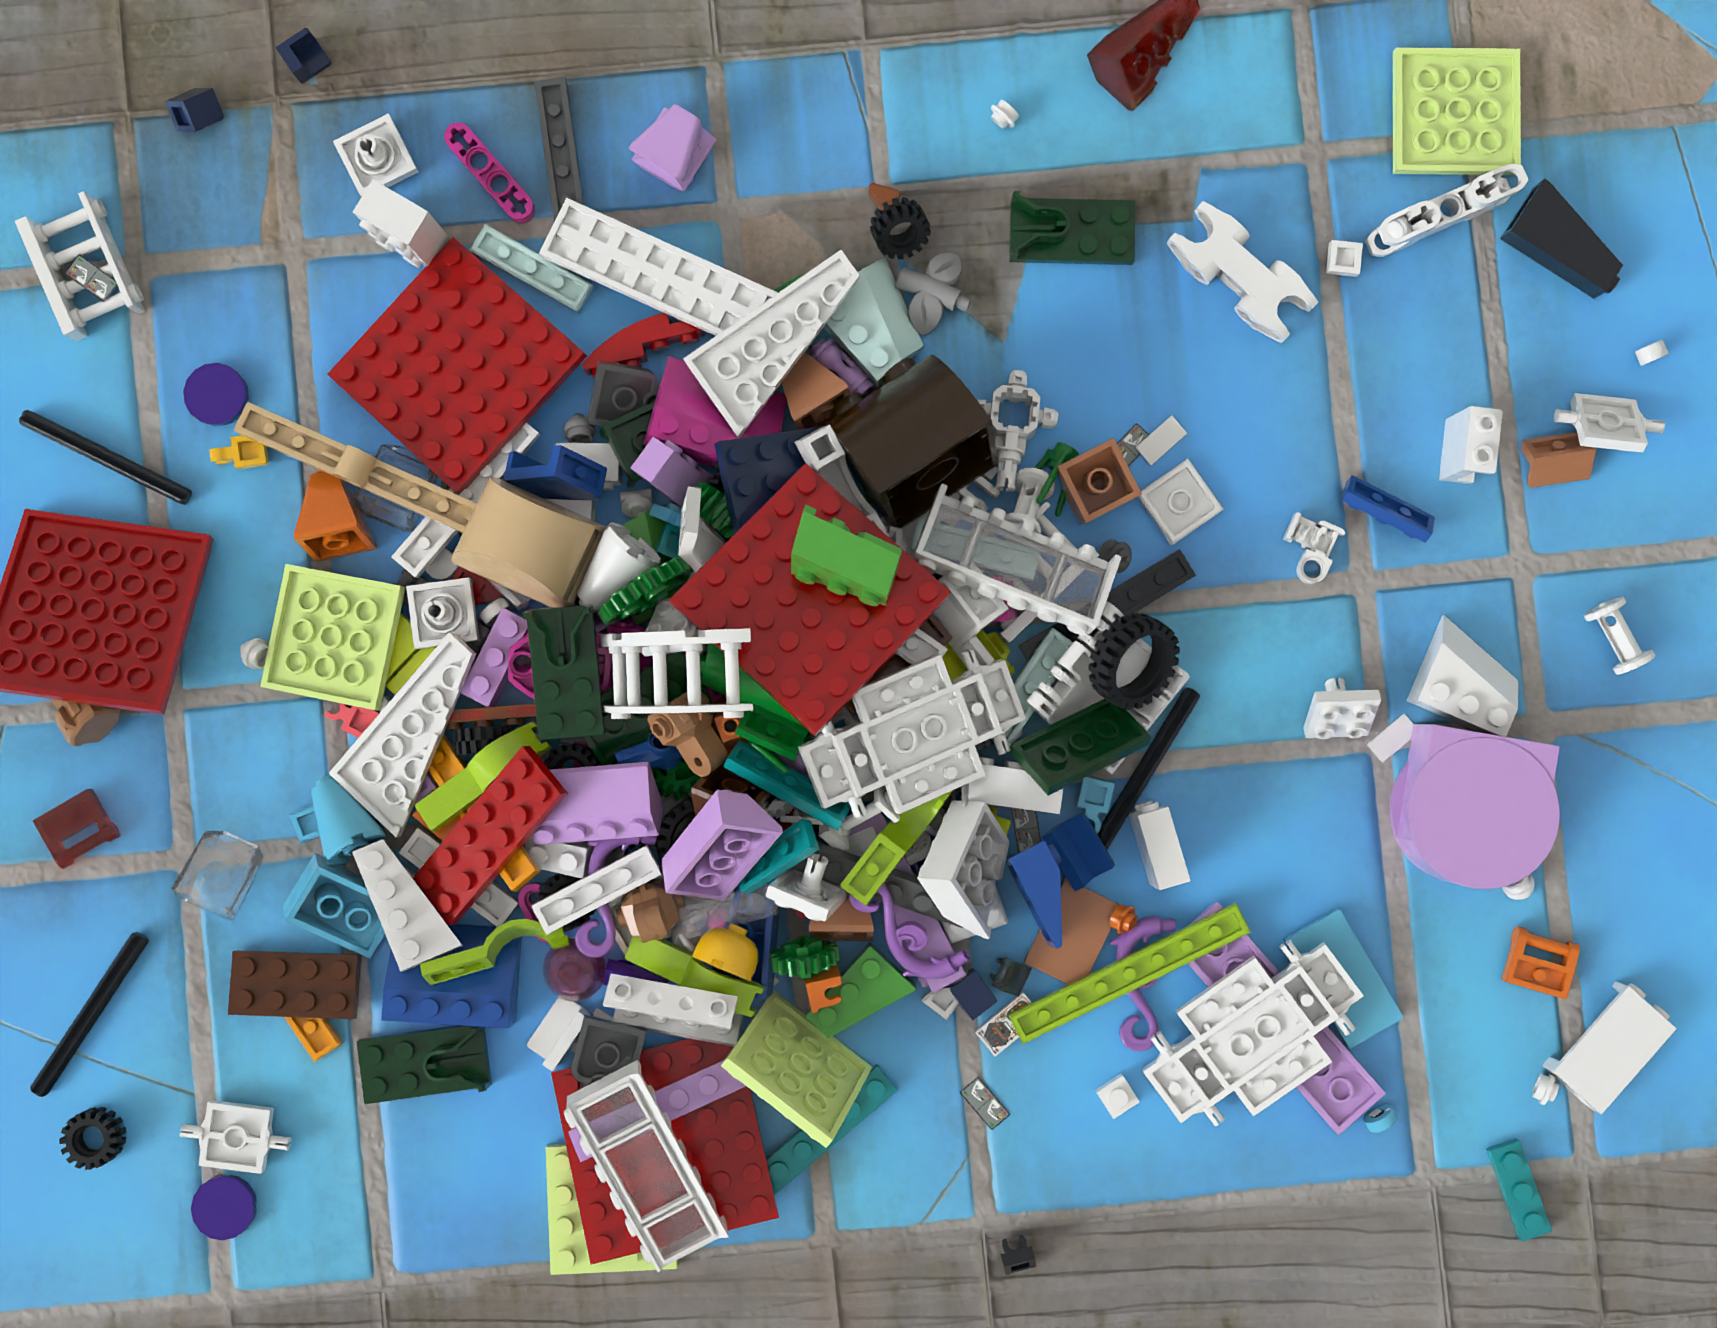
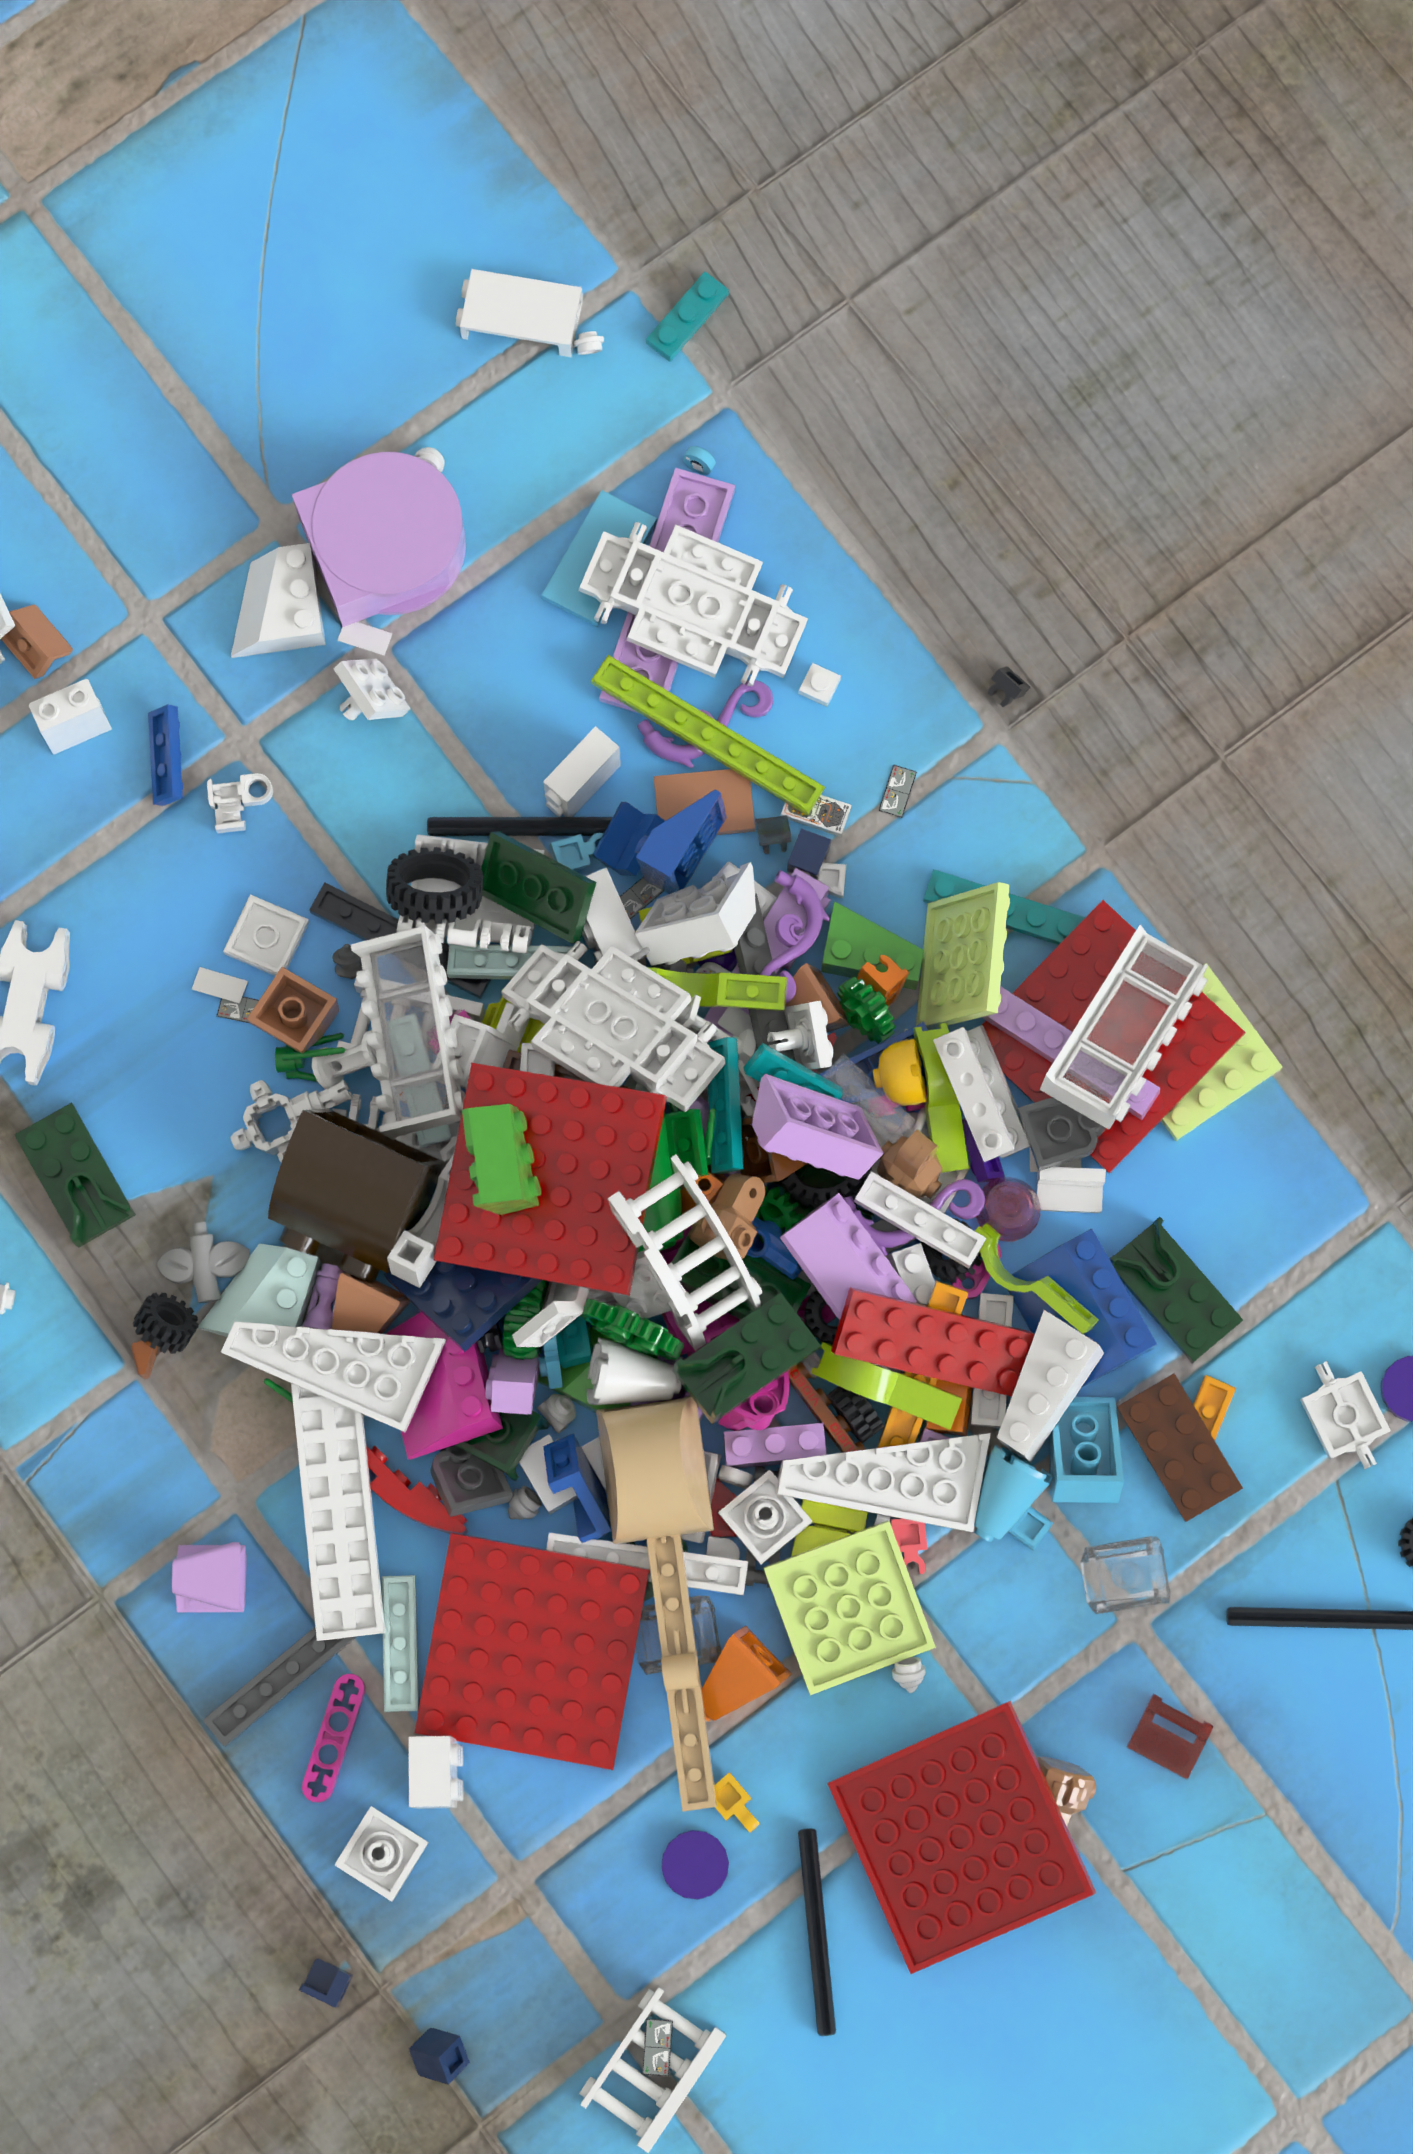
camera: 120 degrees left, 10 degrees down
orange plate [1110,904,1138,935] -> none
orange plate [1501,926,1580,1000] -> none
white hose [1583,596,1656,675] -> none

